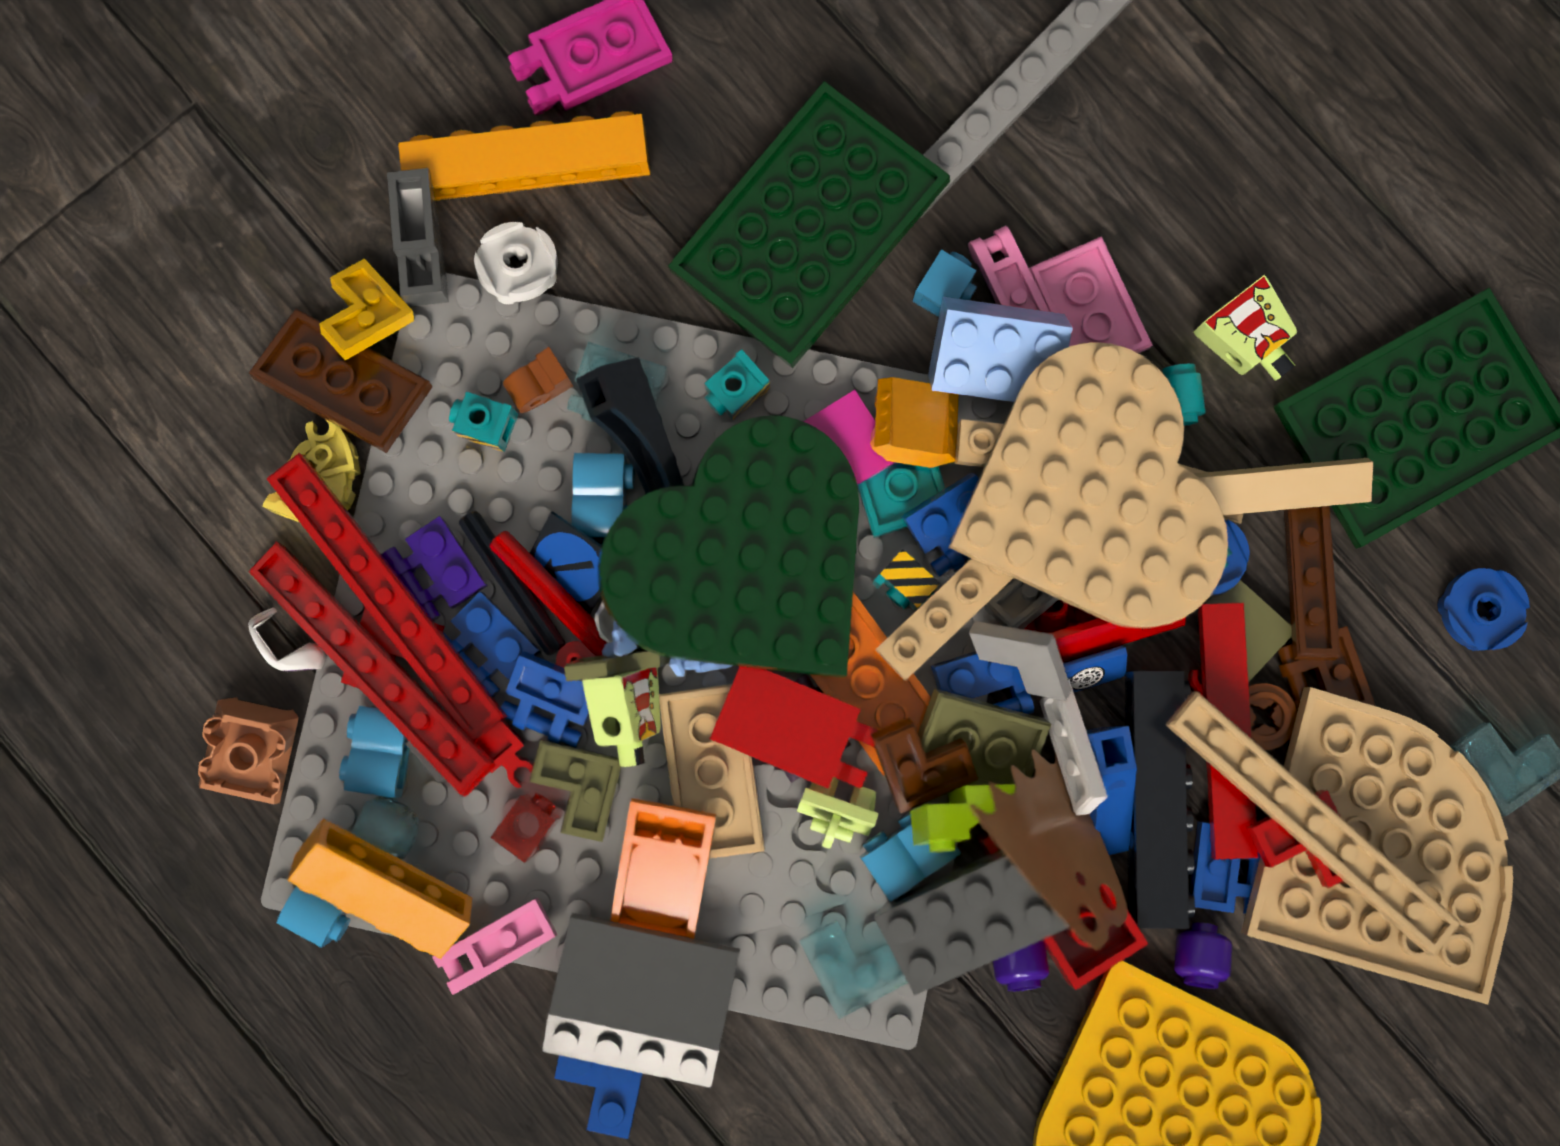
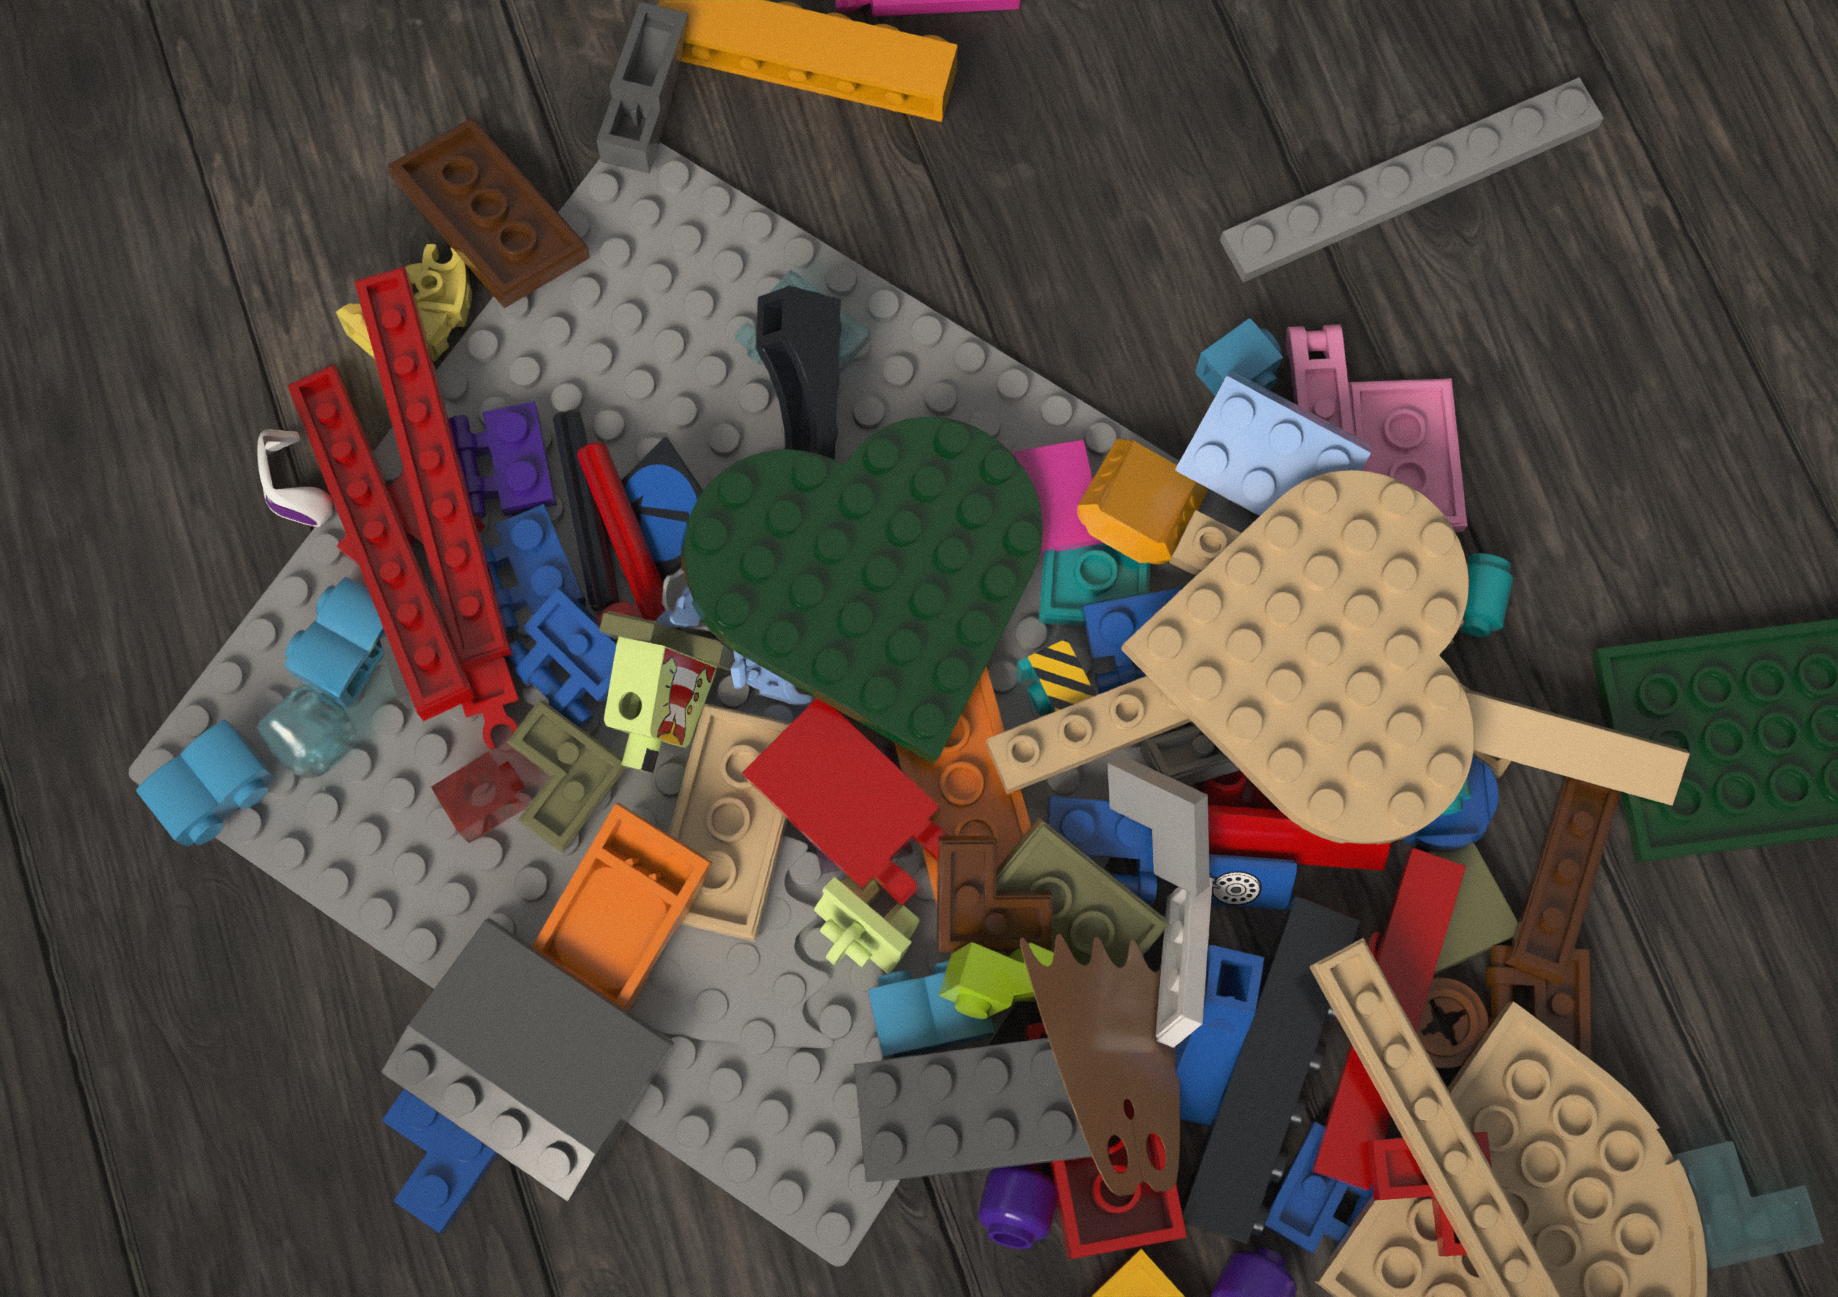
camera: 20 degrees right, 10 degrees down
nougat slope [198,697,299,804] -> none
light orange brick [288,818,472,959] -> none
yellow plate [319,258,414,361] -> none
bright pink plate [432,897,558,995] -> none
teal brick [449,391,519,453] -> none
white plate [474,222,558,304] -> none
dark orange leg [503,347,573,413] -> none
dark azure brick [572,453,635,540] -> none
dark green plate [668,81,950,369] -> none
teal brick [704,349,770,420] -> none
clear light blue plate [799,920,908,1019] -> none
torso [1194,275,1297,381] -> none
blue plate [1437,568,1530,651] -> none

